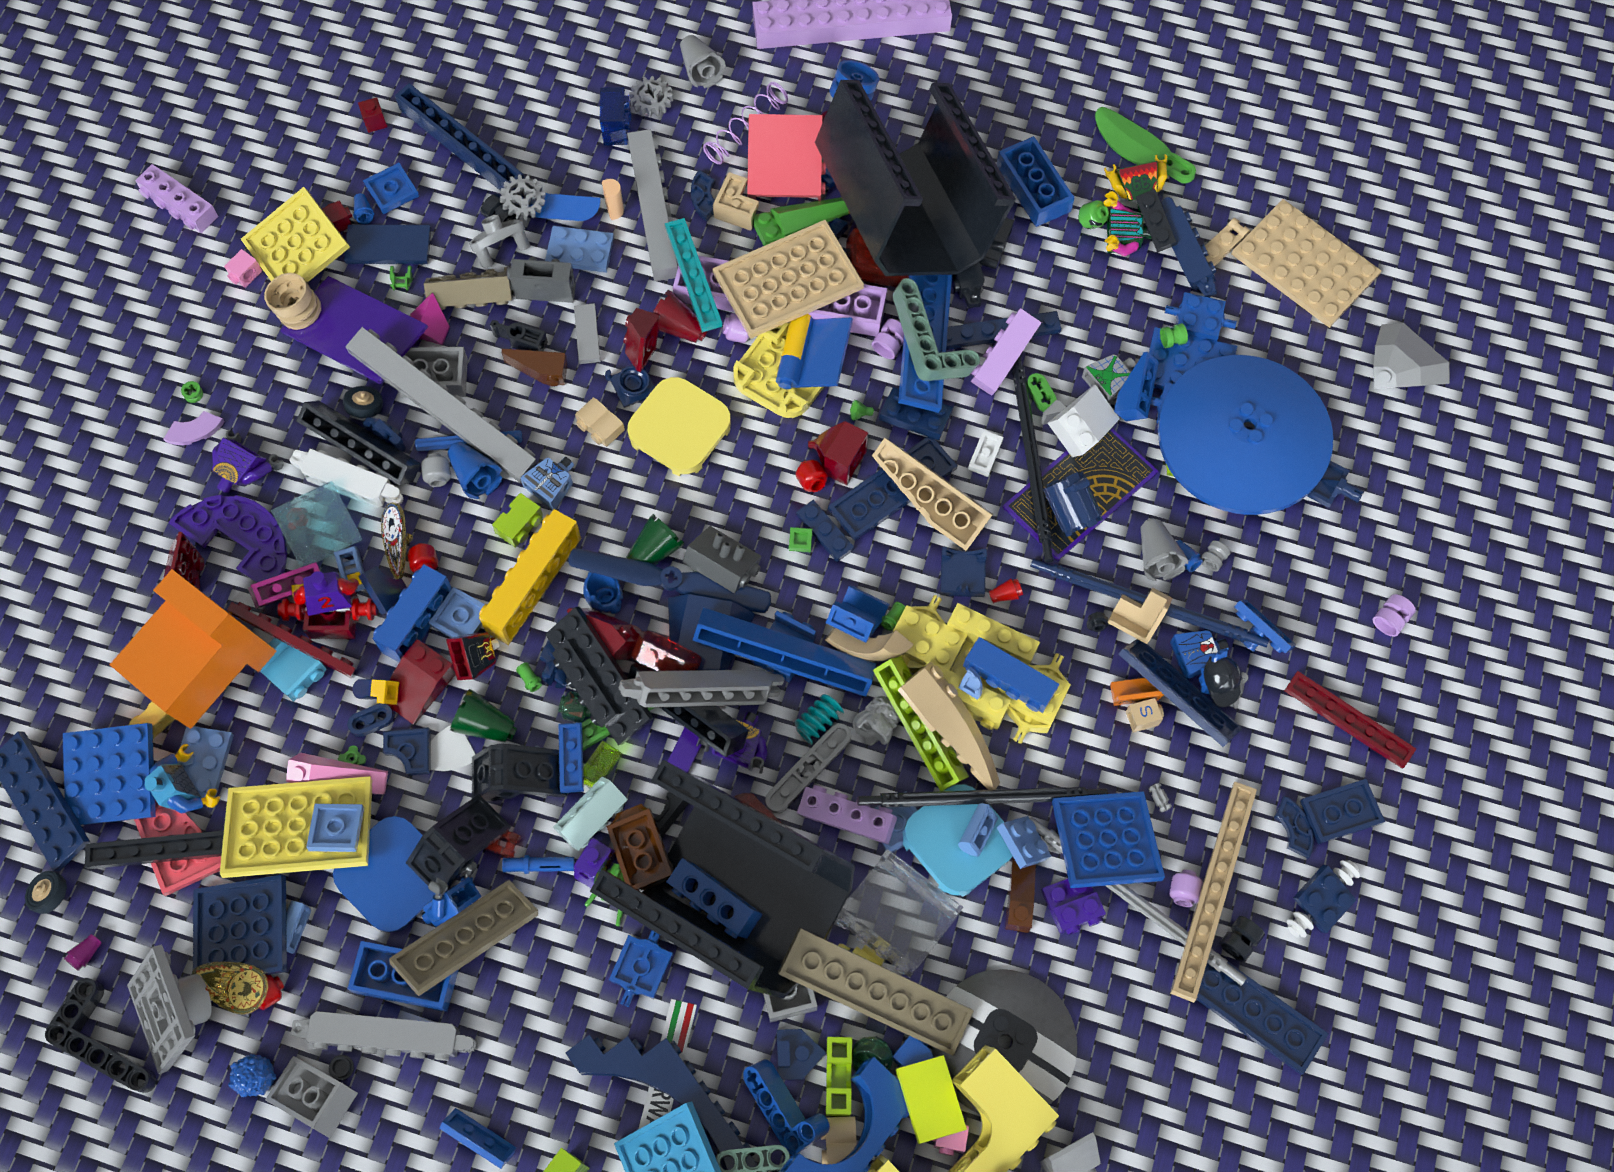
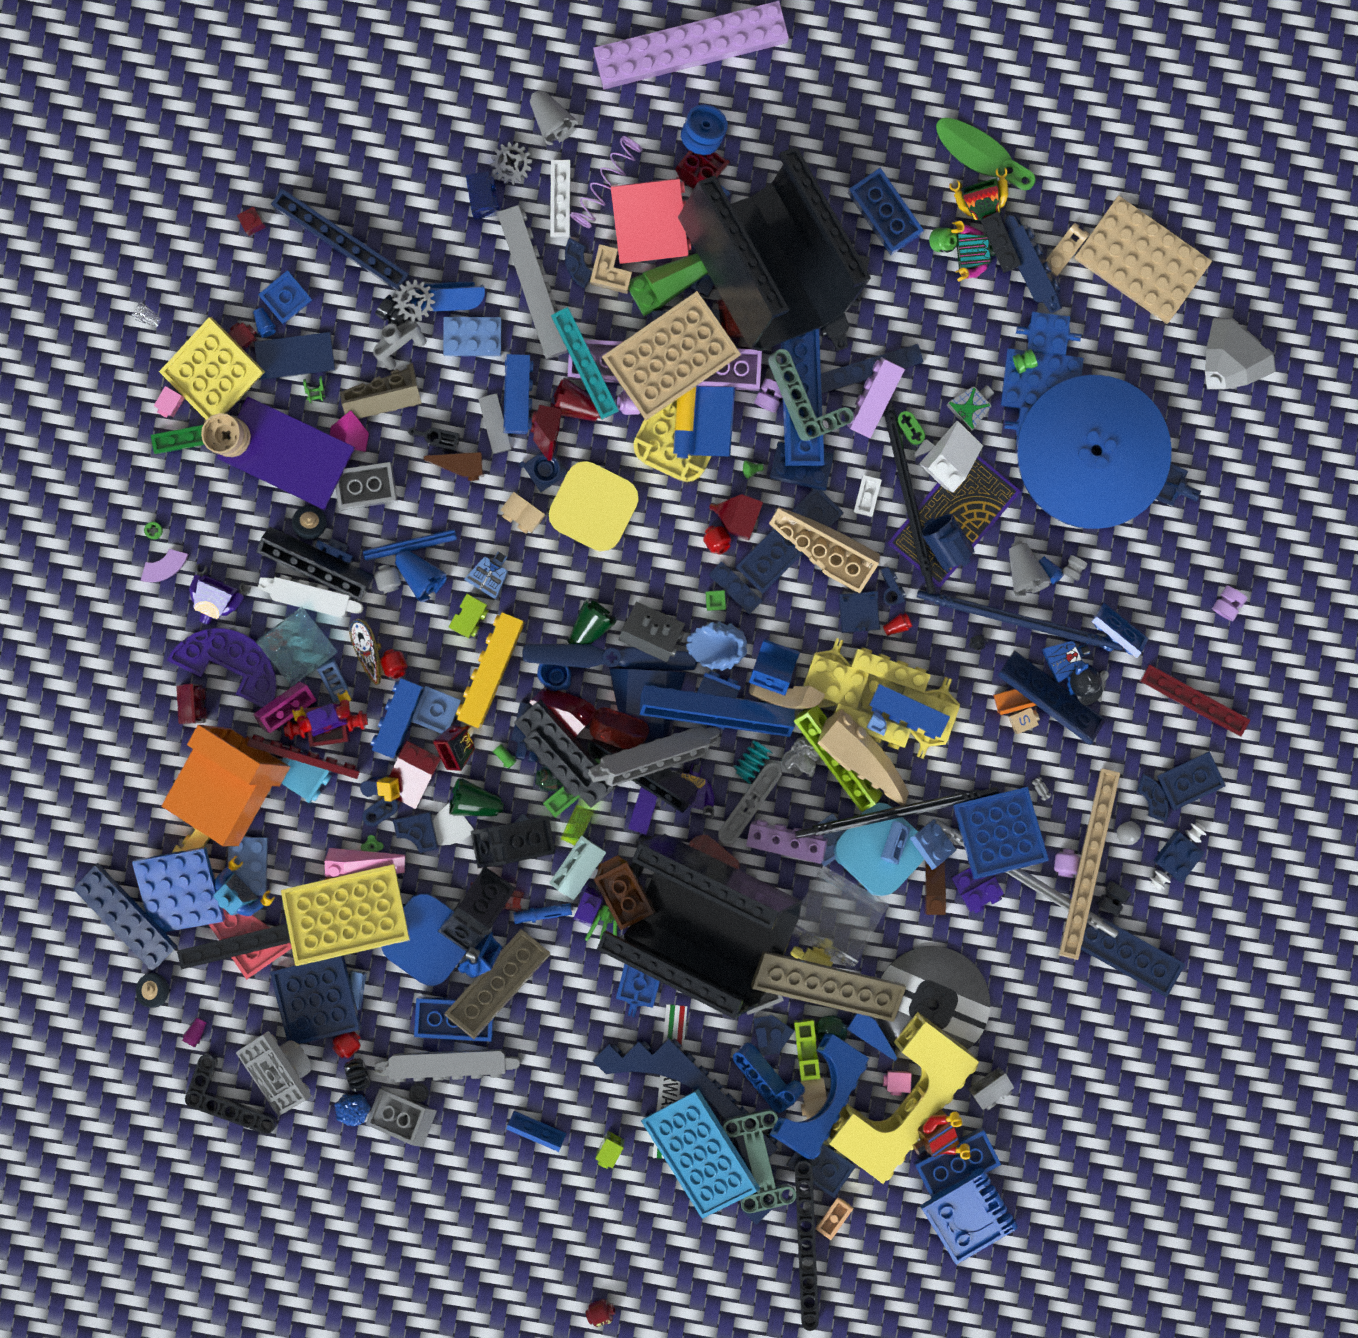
camera: 10 degrees left, 20 degrees up
lavender brick [135,164,218,233] -> none
clear yellow shield [191,962,268,1015] -> none
medium blue plate [306,804,364,852] -> none
light grey brick [345,327,536,483] -> none
dark blue tile [358,566,407,615] -> none
dark grey piece [507,257,576,303] -> none
blue tile [558,722,584,793] -> none
light nougat brick [602,179,624,220] -> none
blue brick [667,858,763,939] -> none
bright green pin [881,602,905,631] -> none
neon yellow tile [896,1055,967,1144] -> none
tan panel [1108,587,1173,644] -> none
blue slope [1114,352,1159,421] -> none
none -> clear cone [132,303,162,328]
none -> green plate [151,425,204,454]
none -> black gear [344,1058,370,1092]
none -> blue brick [503,354,533,434]
none -> white plate [550,160,570,238]
none -> medium blue hair [686,621,747,671]
none -> dark blue plate [880,567,906,606]
none -> light grey piece [1116,821,1141,845]

